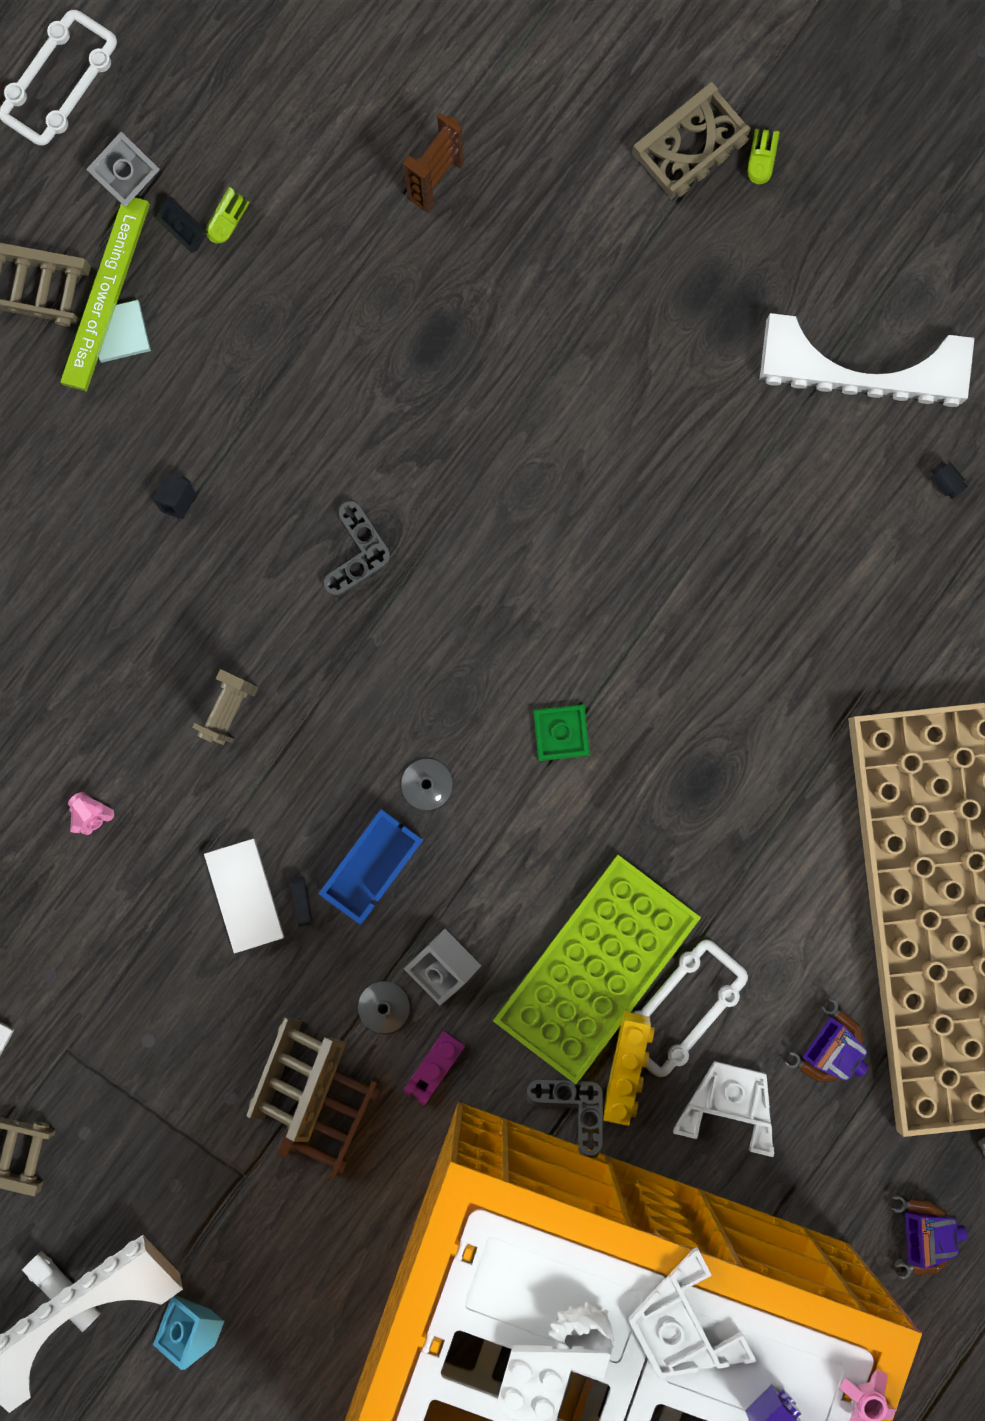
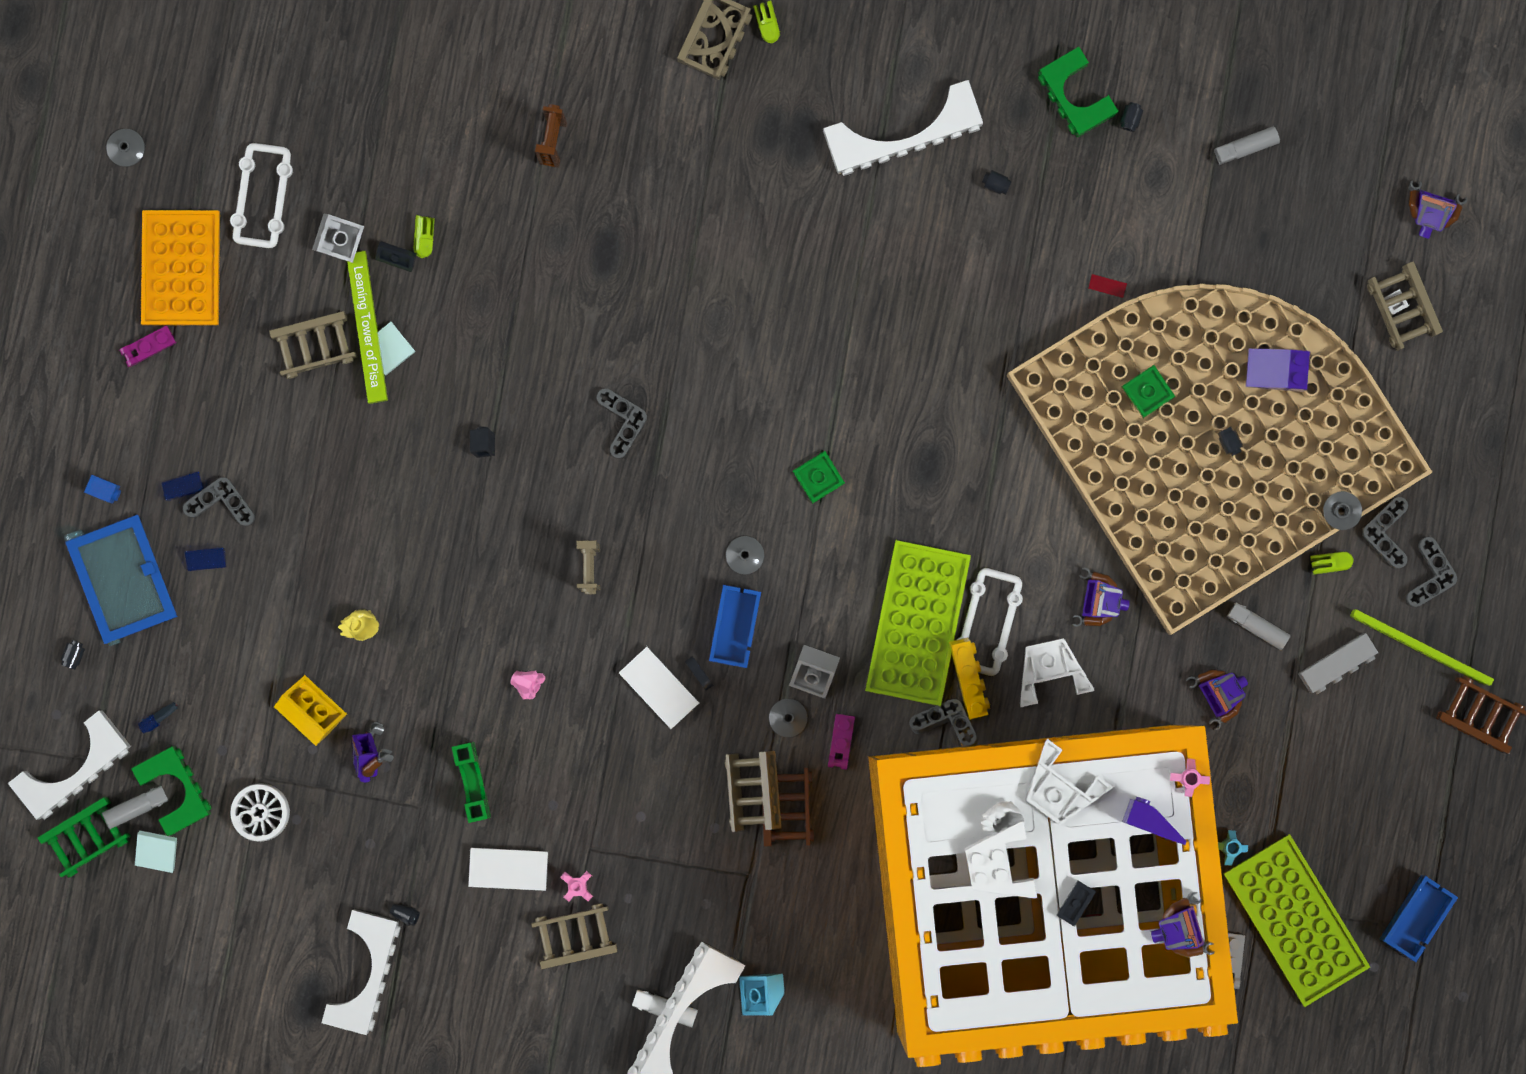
camera: 30 degrees left, 0 degrees up
none -> bright pink rock [561,871,593,902]

